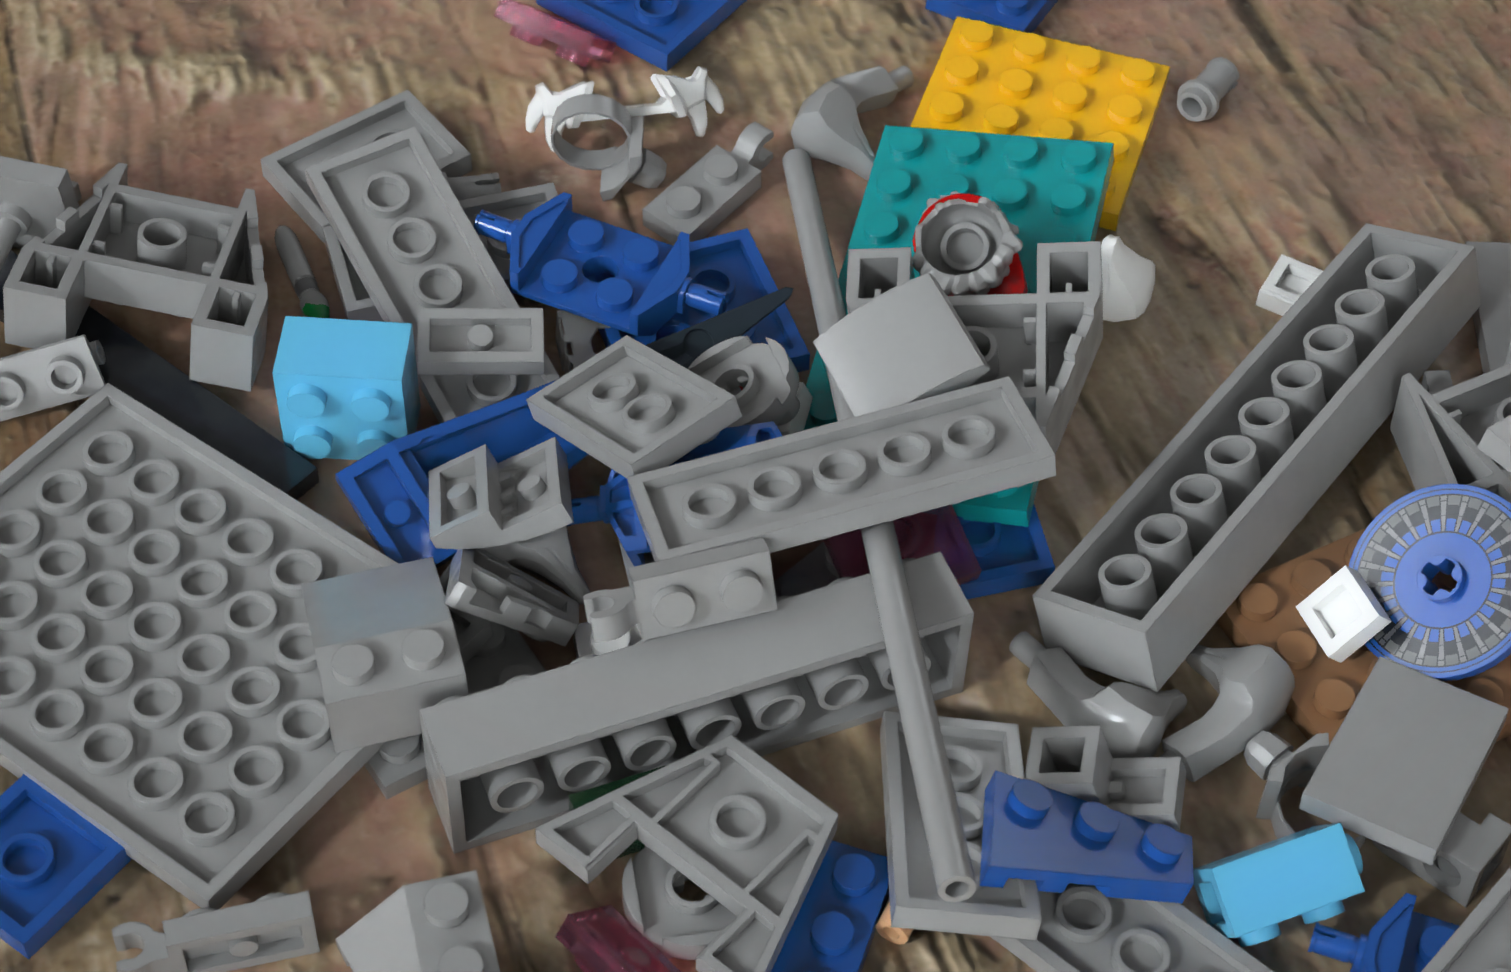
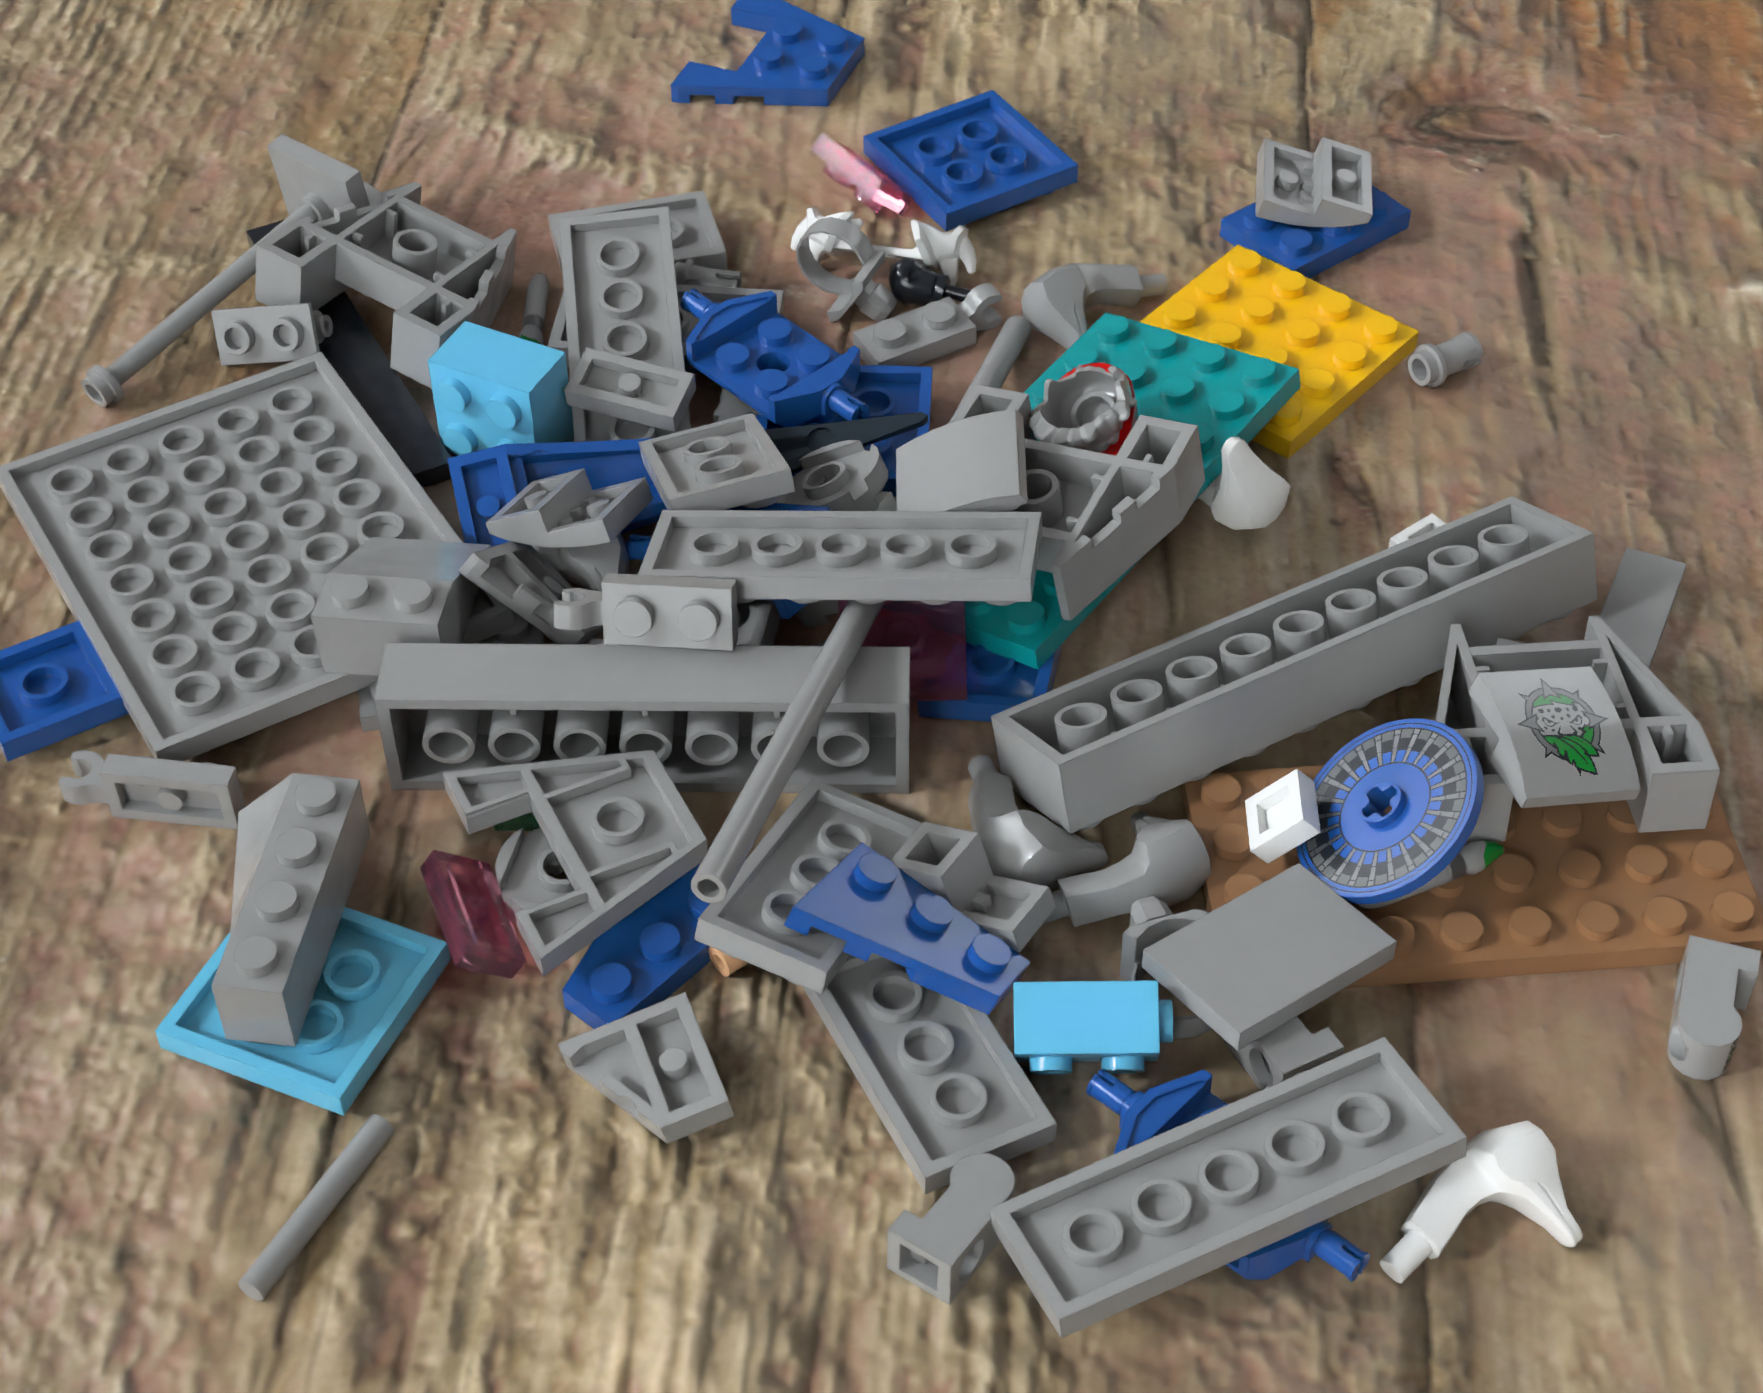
camera: 25 degrees right, 5 degrees down
none -> black piece [888,258,971,306]

